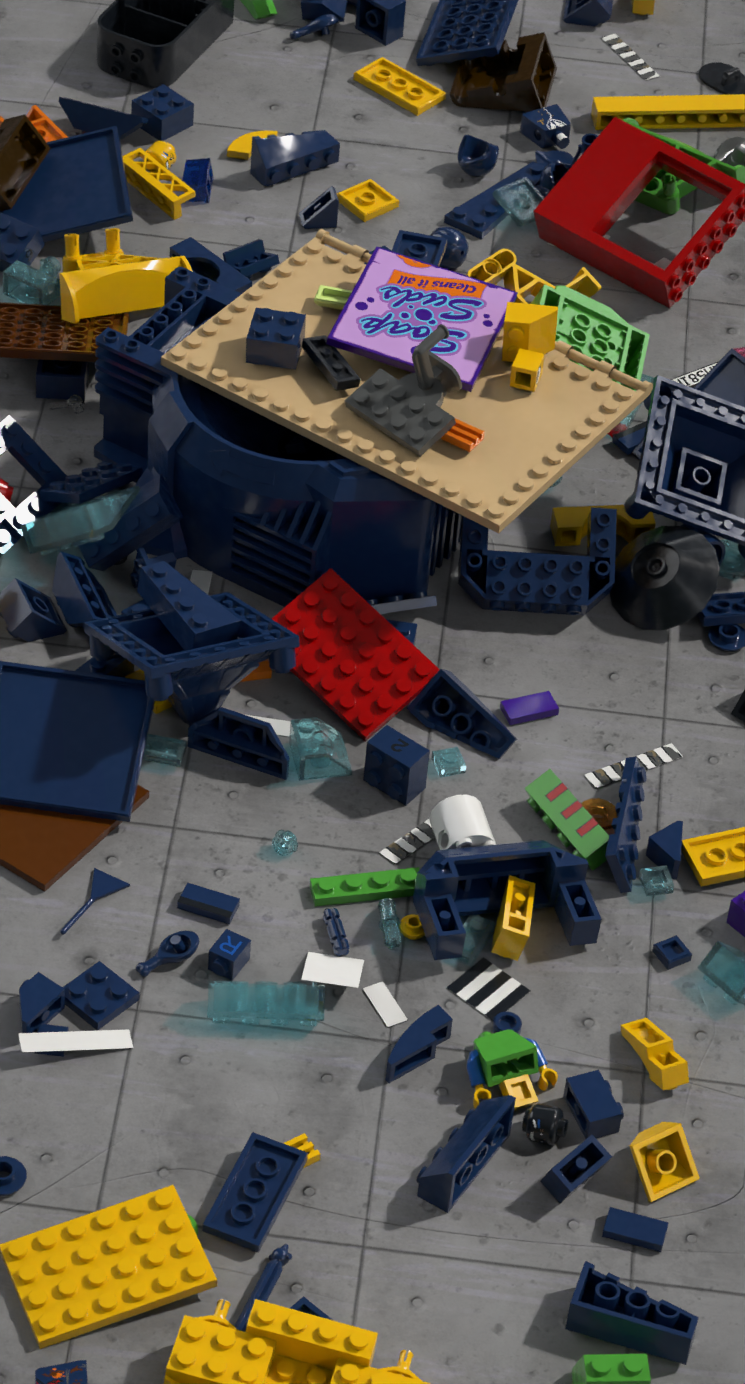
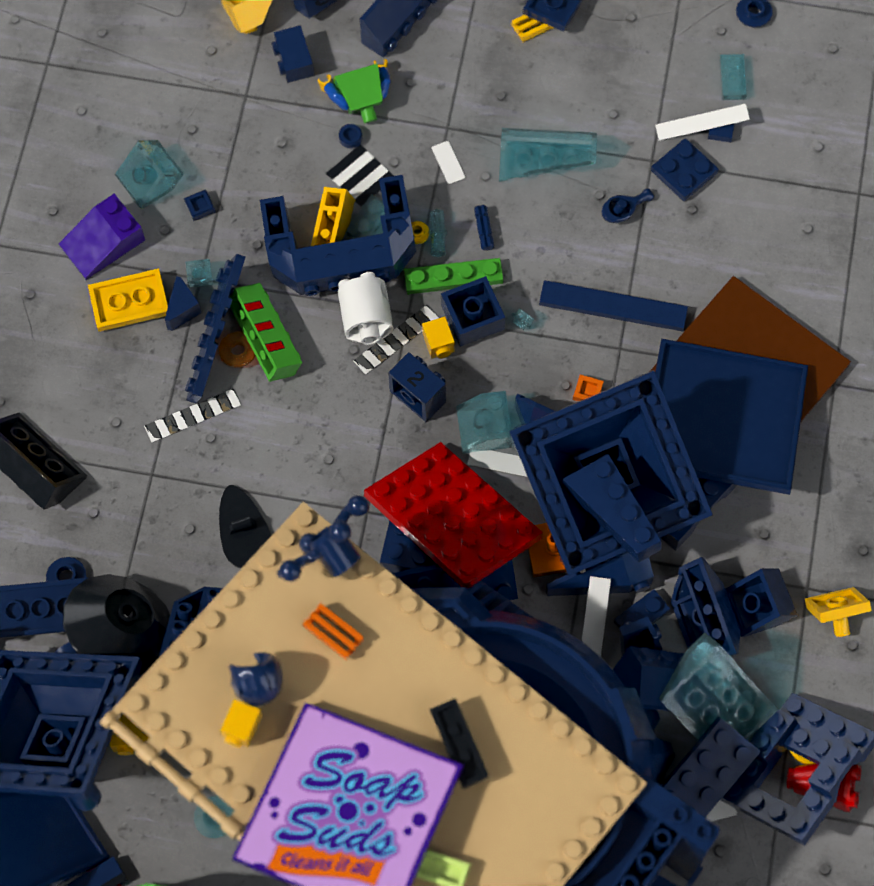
camera: 170 degrees left, 25 degrees up
dark blue slope [19,972,65,1033] -> none
dark blue piece [60,868,130,935] -> none
dark blue tile [177,883,240,925] -> none
dark blue brick [208,929,251,981] -> none
dark blue brick [246,308,306,370] -> none
white sticker [301,952,364,988] -> none
dark grey plate [345,324,462,457] -> none
dark blue slope [385,1005,453,1083] -> none
dark blue wedge [407,669,517,759] -> none
clear light blue plate [432,747,466,777] -> none
yellow plate [499,1074,538,1110] -> none
dark purple tile [500,691,559,725] -> none
yellow slope [502,302,558,362] -> none
black head [522,1103,568,1145] -> none
yellow slope [621,1017,689,1090] -> none
none -> black shield [219,485,272,568]
none -> dark blue piece [229,652,283,706]
none -> dark blue wheel [277,495,369,582]
none -> yellow brick [422,317,455,359]
none -> dark blue brick [441,276,506,347]
none -> dark blue tile [539,280,688,332]
none -> orange tile [573,374,604,402]
none -> clear light blue plate [719,54,747,100]

